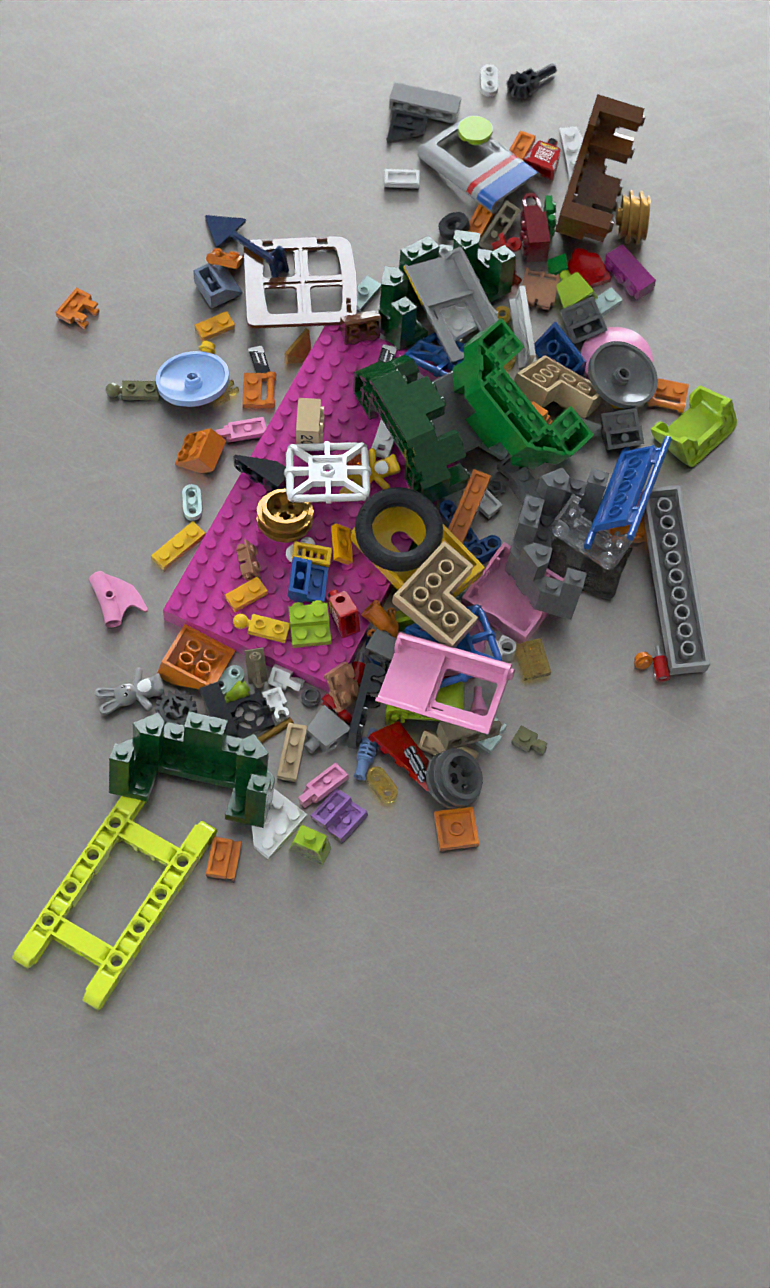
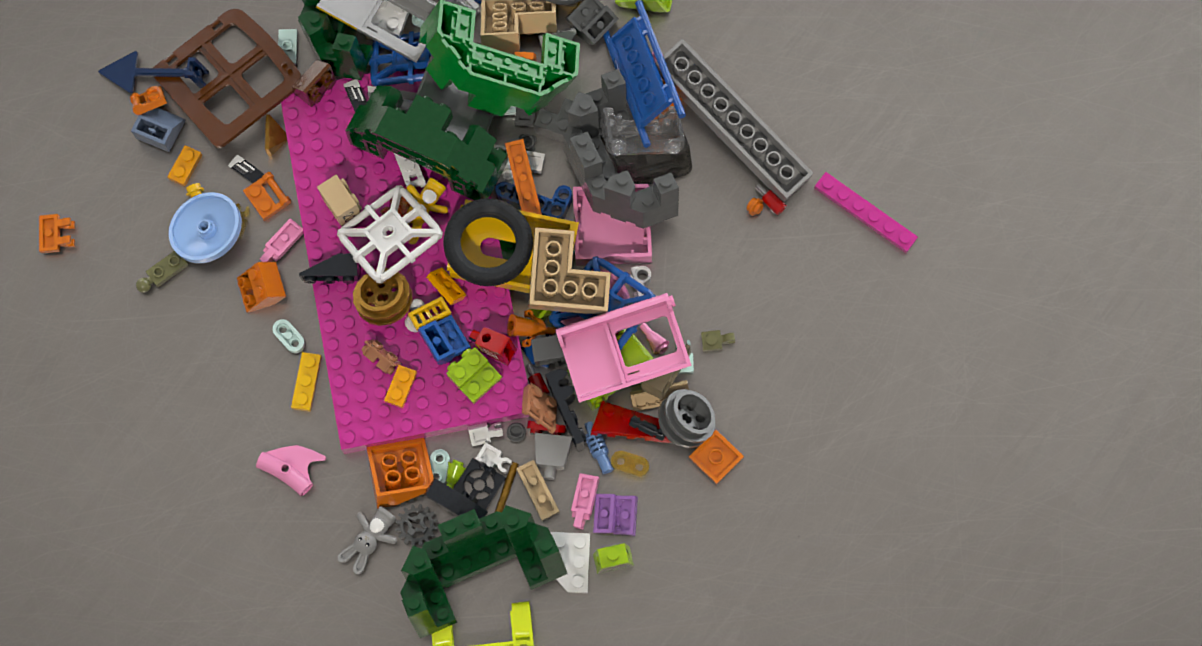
camera: 30 degrees left, 10 degrees up
orange plate [206,836,242,881] -> none
yellow plate [233,614,290,643] -> none
dark tan hinge [244,647,268,689] -> none
clear yellow plate [515,638,551,681] -> none
none -> dark pink plate [814,172,918,253]

